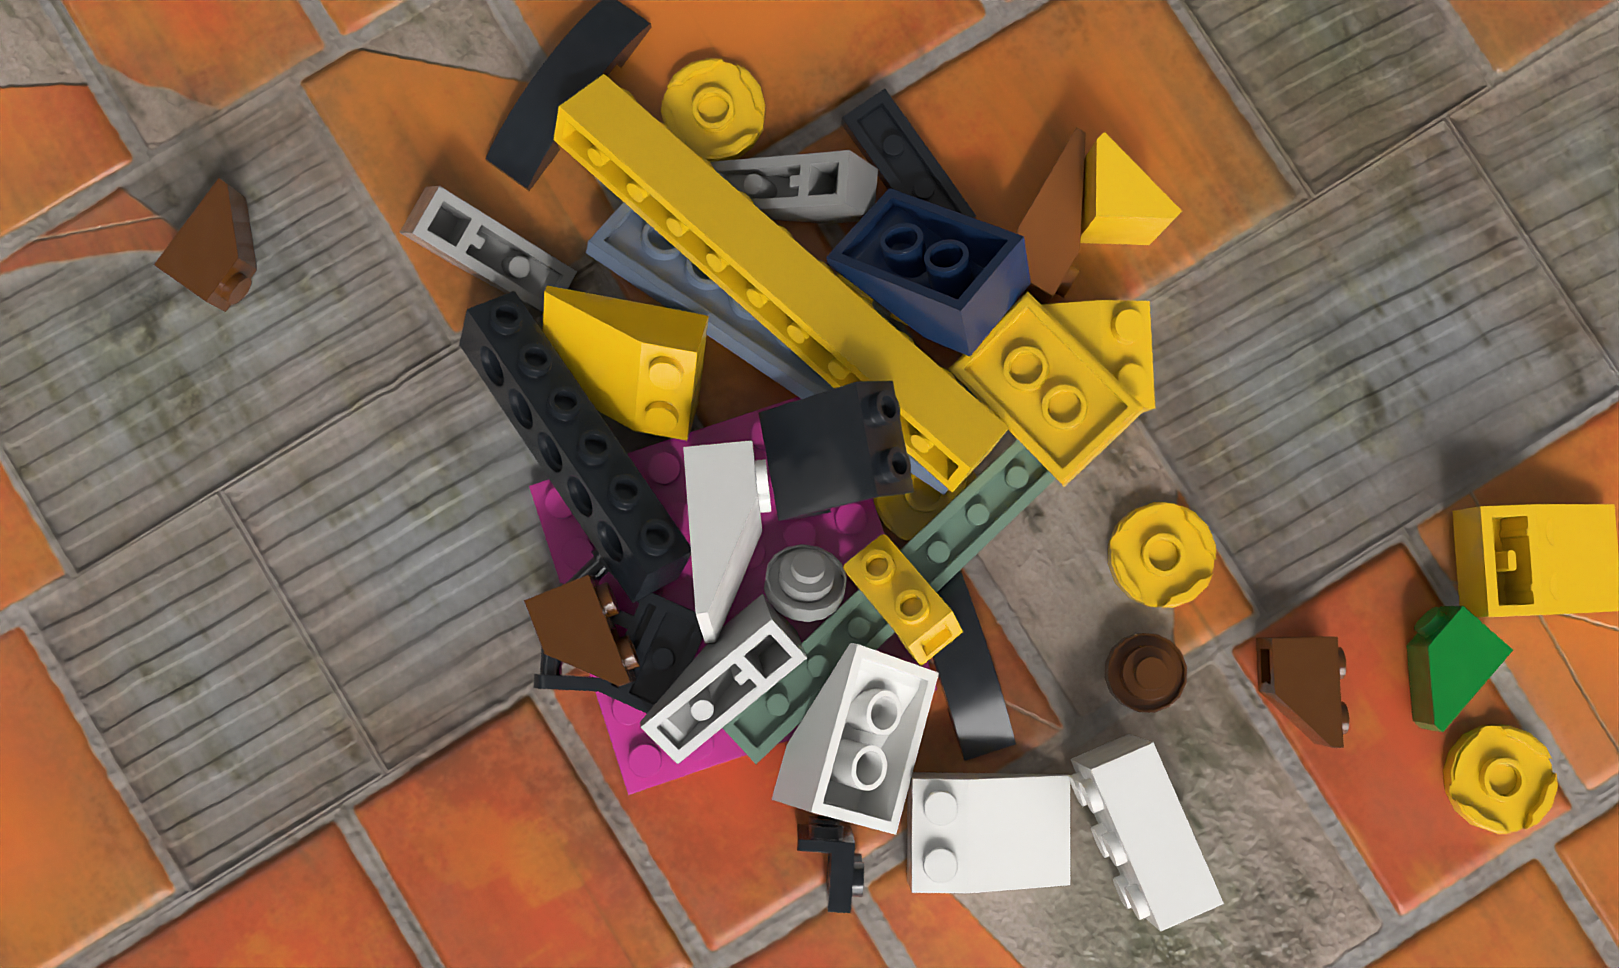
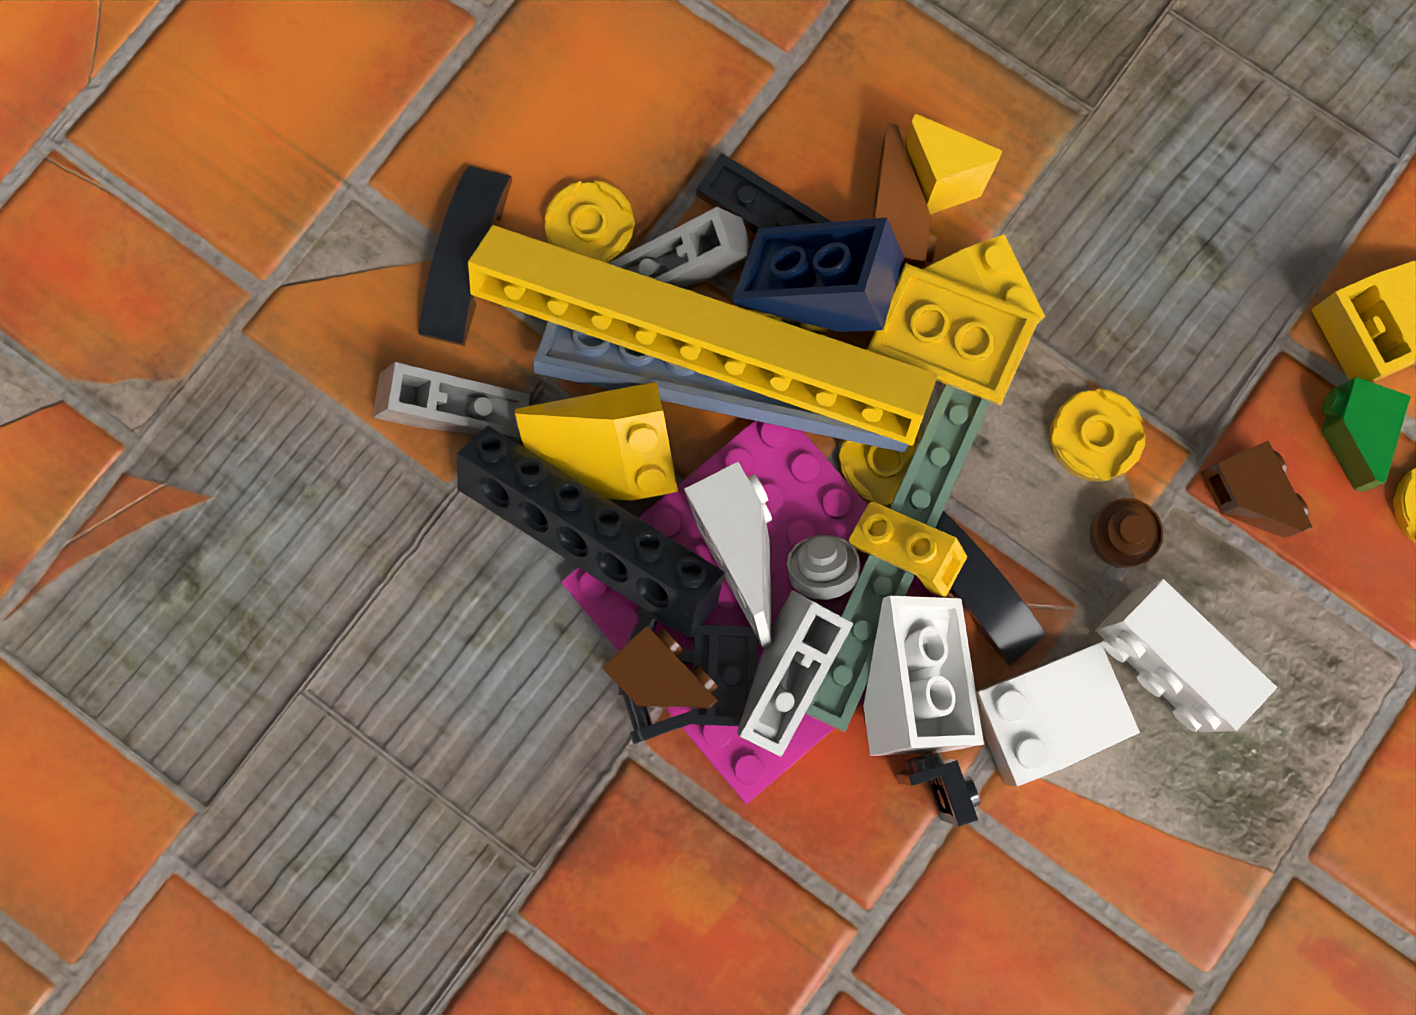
camera: 15 degrees left, 5 degrees down
reddish brown slope [154,178,257,312] -> none
black panel [759,381,914,521] -> none

